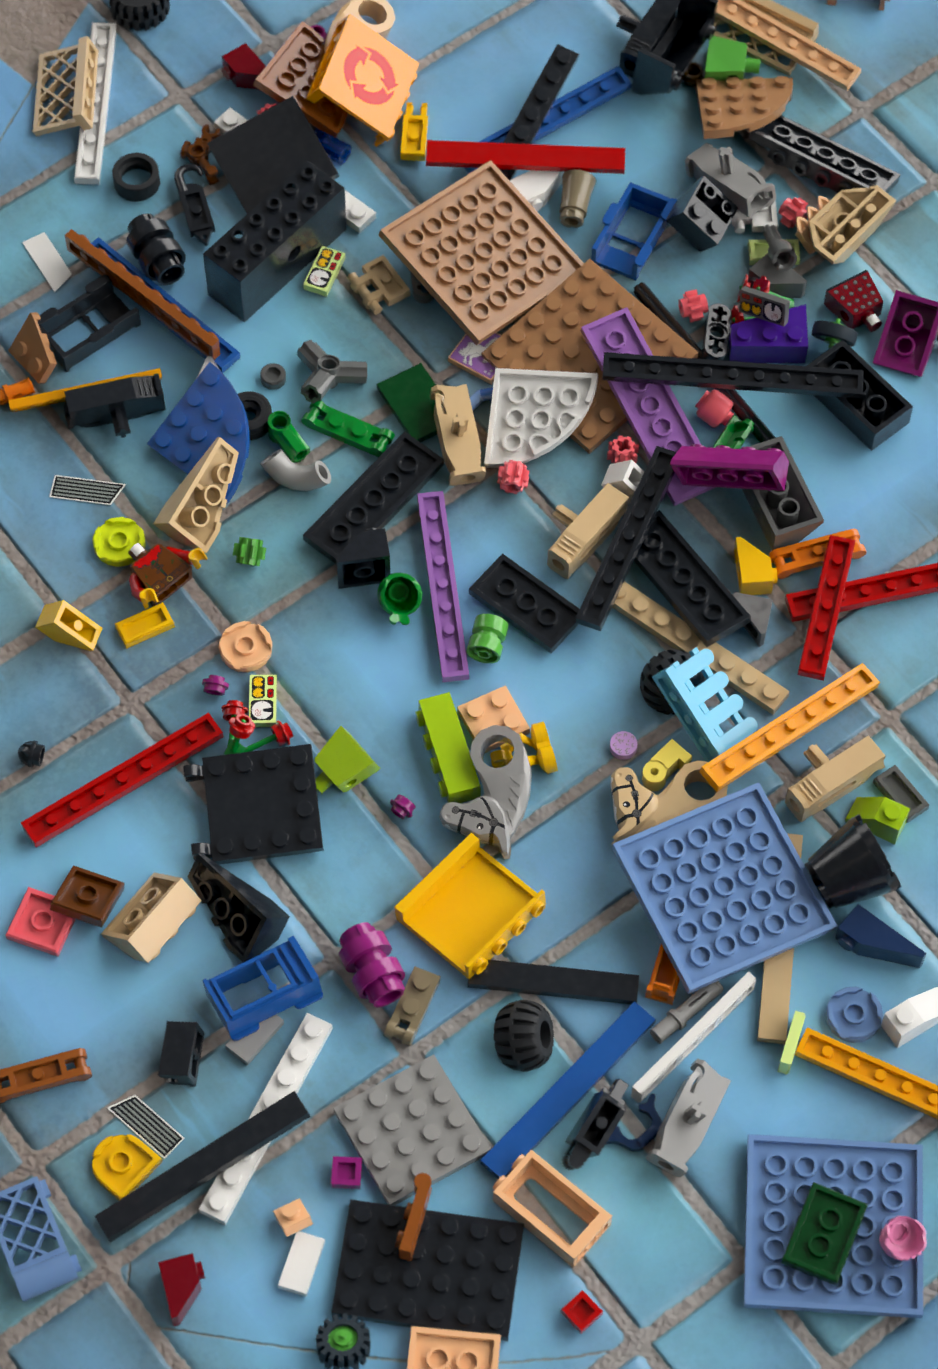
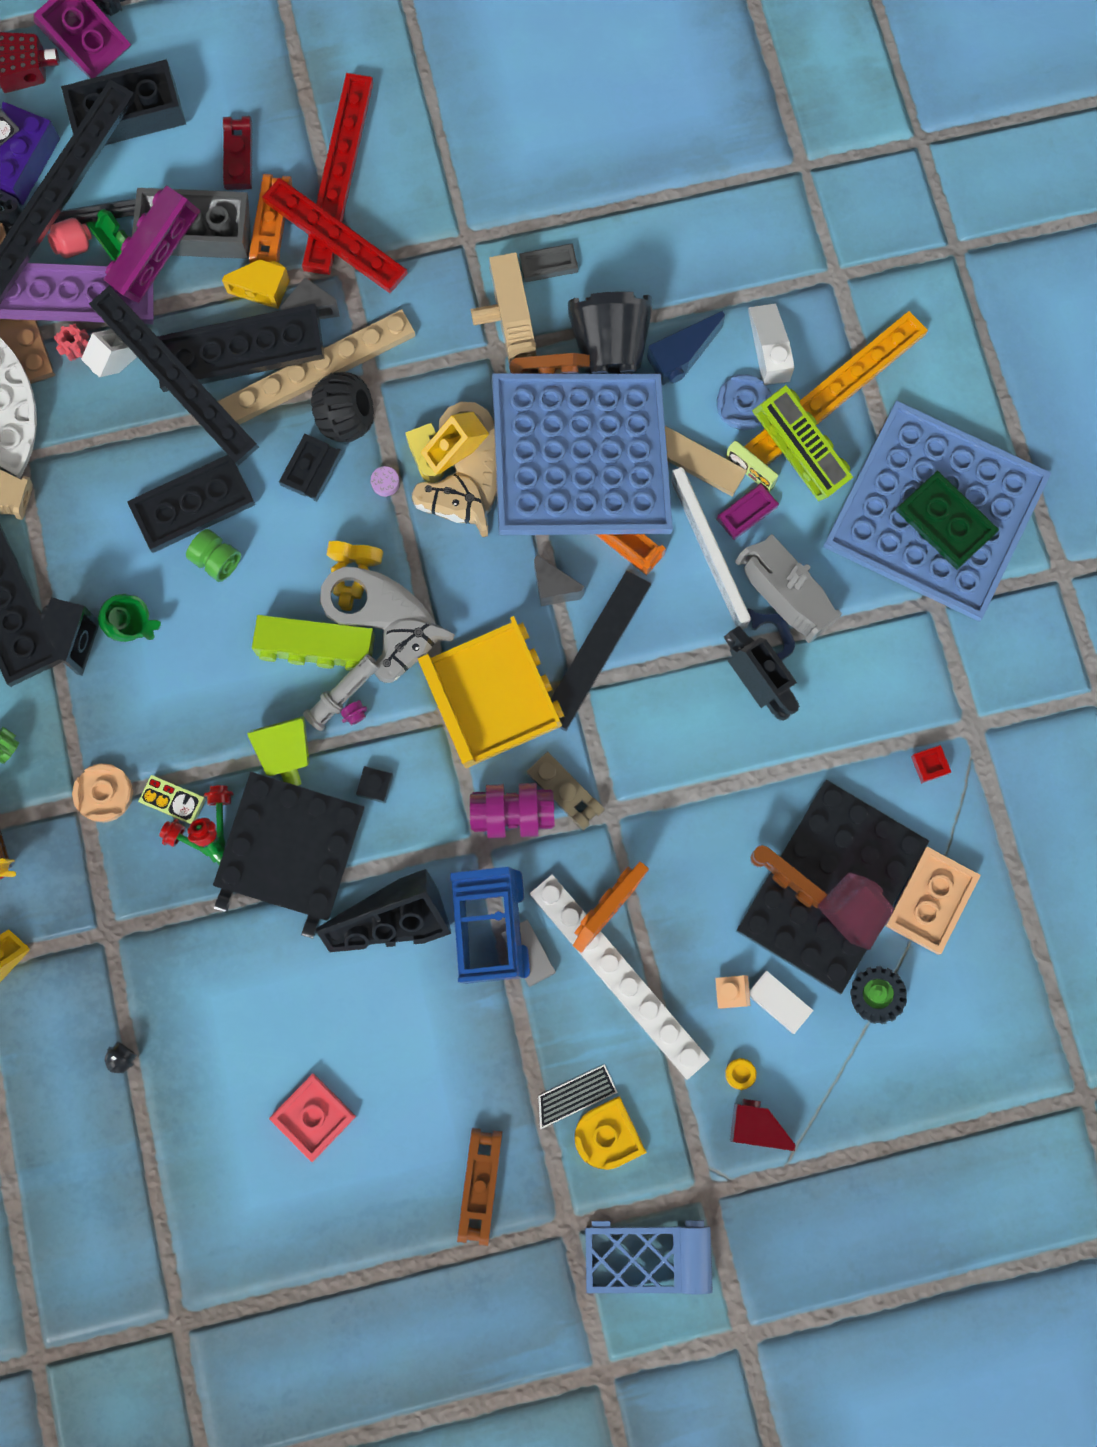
camera: 65 degrees left, 15 degrees up
red plate [21,712,224,848] -> none
reddish brown tile [50,865,125,928] -> none
black tile [95,1091,311,1242] -> none
tan slope [101,872,202,963] -> none
yellow tile [115,602,175,649] -> none
black hinge [158,1021,205,1086] -> none
magenta plate [202,675,229,696] -> none
magenta plate [331,1156,362,1189] -> none
light grey plate [333,1054,491,1205] -> none
medium lavender plate [417,491,469,683] -> none
light nougat plate [457,685,530,754] -> none
blue tile [480,1001,656,1179] -> none
black wheel [493,1000,554,1071] -> none
light nougat piece [493,1150,612,1268] -> none
coral gear [497,460,530,494] -> none
tan piece [547,483,629,579] -> none
light grey pin [650,981,723,1044] -> none
medium azure fence [652,647,758,762] -> none
light orange plate [699,663,880,792] -> none
black wheel [812,318,858,348] -> none
lime slope [845,797,910,845] -> none
bright pink hair [879,1216,926,1261] -> none
none -> dark red plate [223,116,252,190]
none -> black plate [279,433,342,502]
none -> light grey pin [303,654,380,731]
none -> black plate [356,766,393,803]
none -> yellow slope [420,412,489,475]
none -> dark orange plate [509,353,590,374]
none -> flat silver slope [534,555,585,606]
none -> orange plate [572,862,649,953]
none -> magenta tile [716,483,779,540]
none -> yellow tile [725,1058,757,1090]
none -> lime brick [752,385,853,501]
none -> clear pink torso [817,873,895,950]

